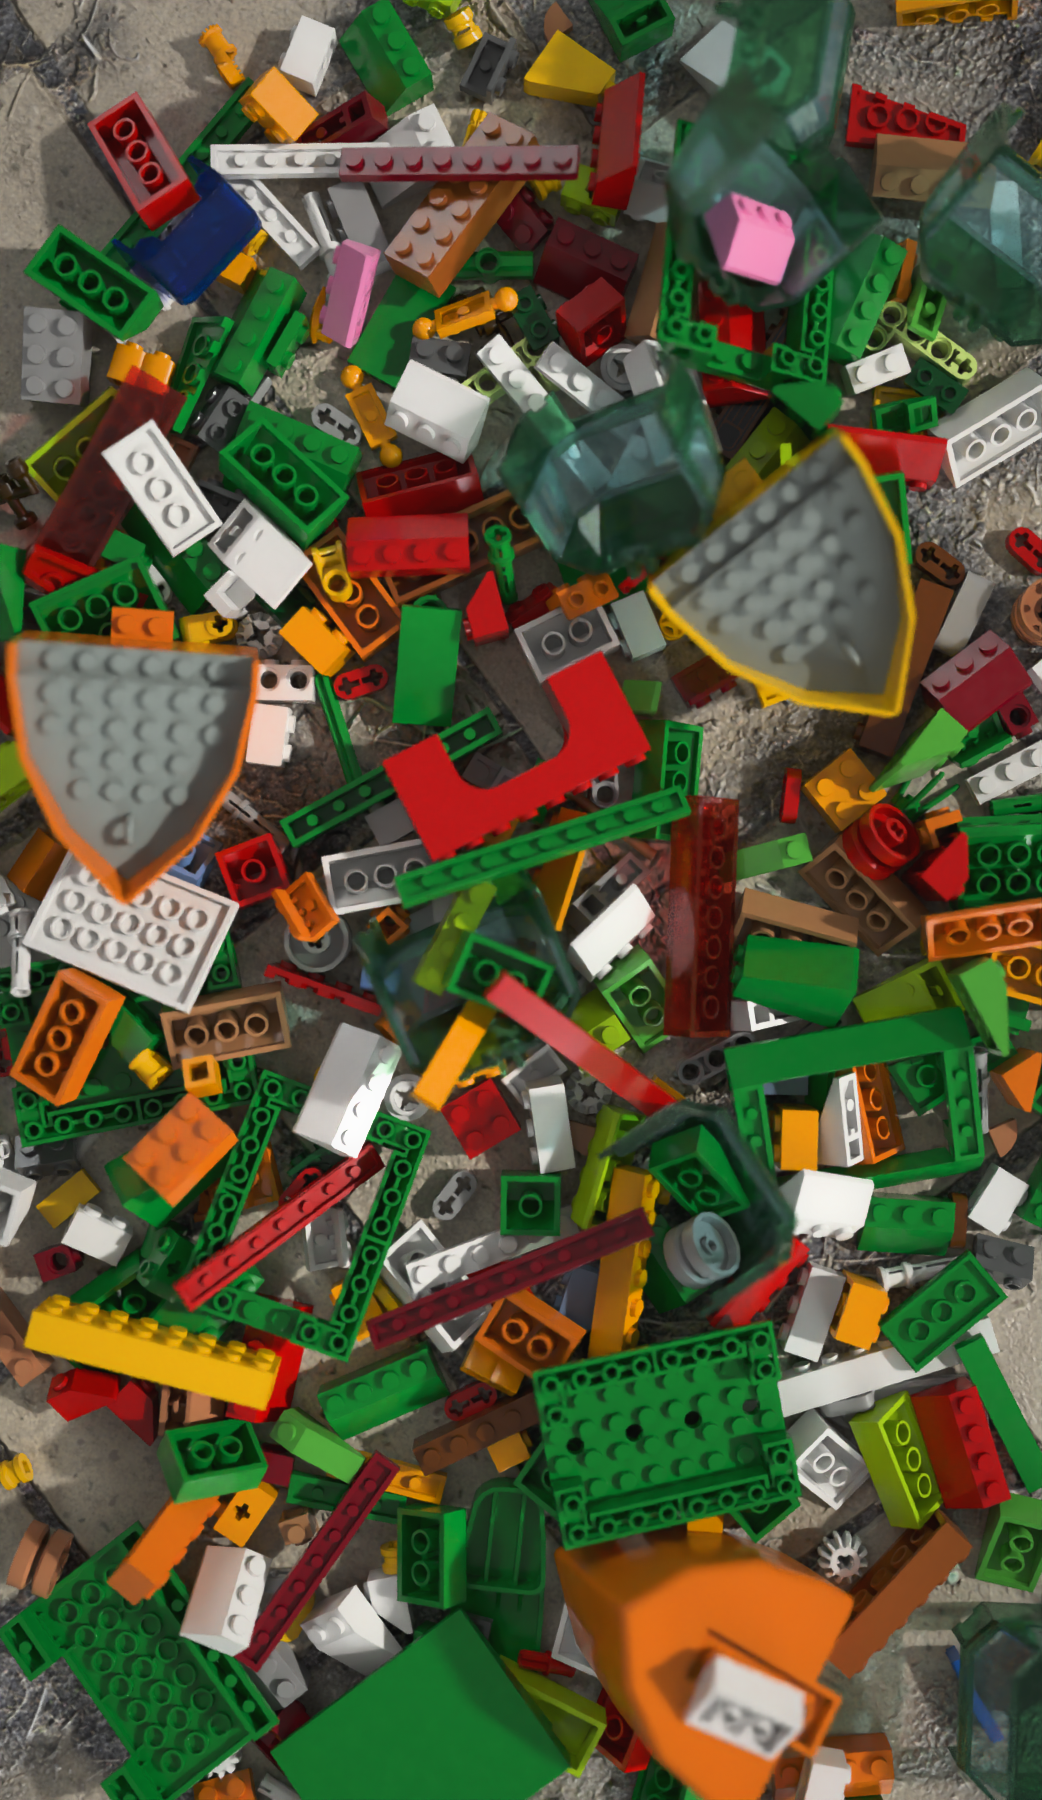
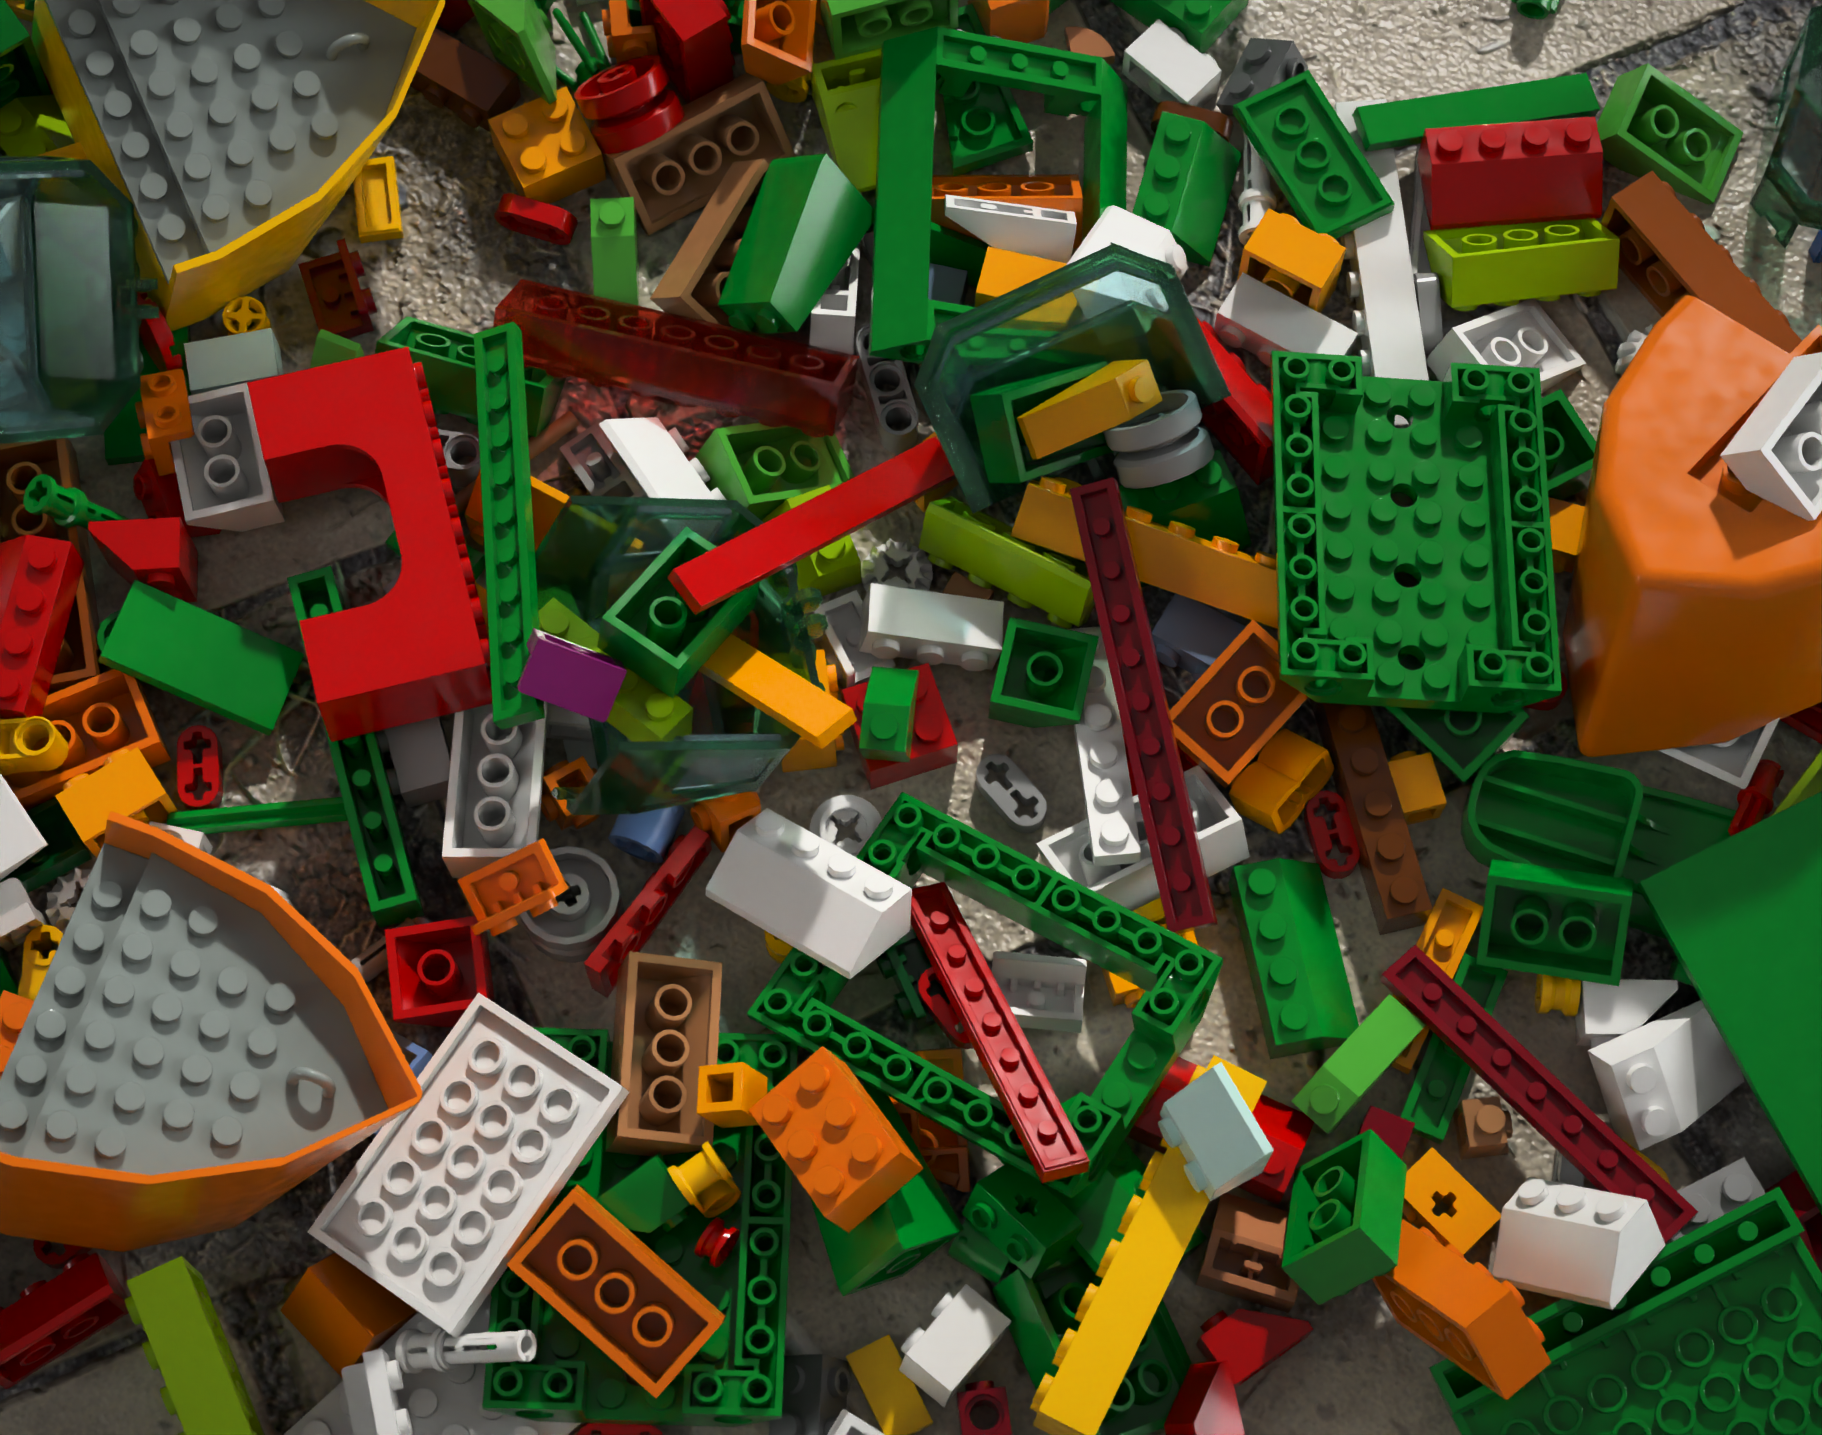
camera: 80 degrees left, 20 degrees down
none -> magenta panel [517,628,627,722]
none -> red bush [694,1217,740,1268]
none -> green slope [859,666,919,763]
none -> light orange slope [1017,359,1163,459]
none -> light aqua slope [1158,1062,1274,1201]

